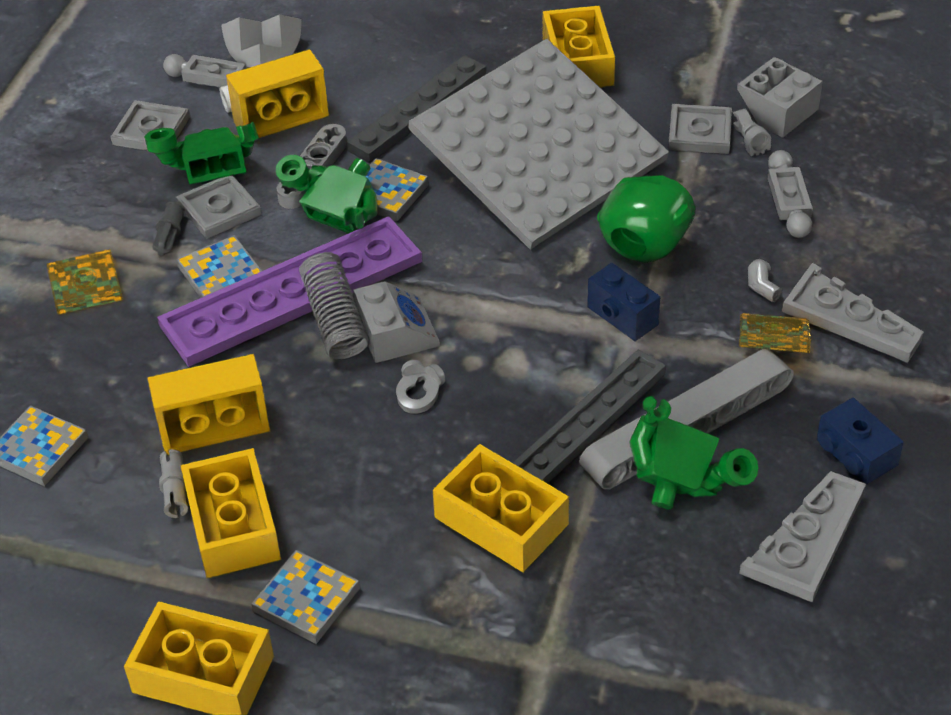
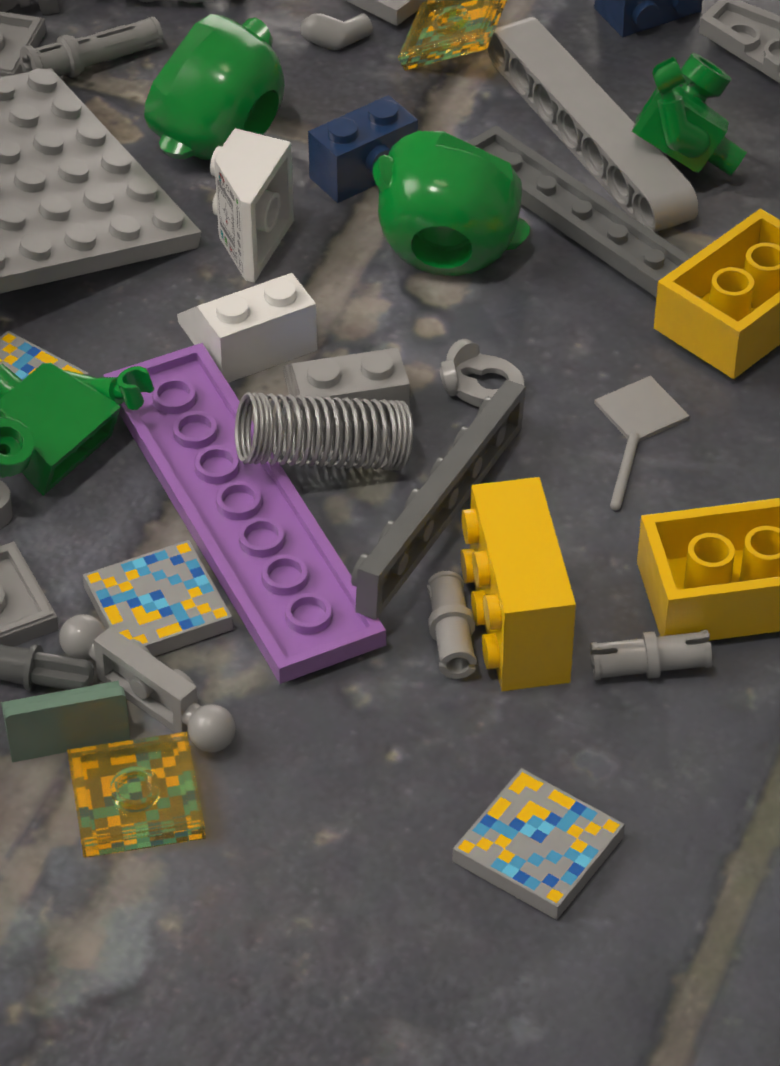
camera: 85 degrees left, 0 degrees up
none -> sand green panel [1,680,131,763]
none -> light grey pin [20,16,163,78]
none -> light grey plate [59,614,236,752]
none -> white slope [177,273,317,383]
none -> white slope [210,128,294,283]
none -> dark grey plate [351,379,526,620]
none -> green piece [373,131,530,276]
none -> light grey piece [594,375,690,511]

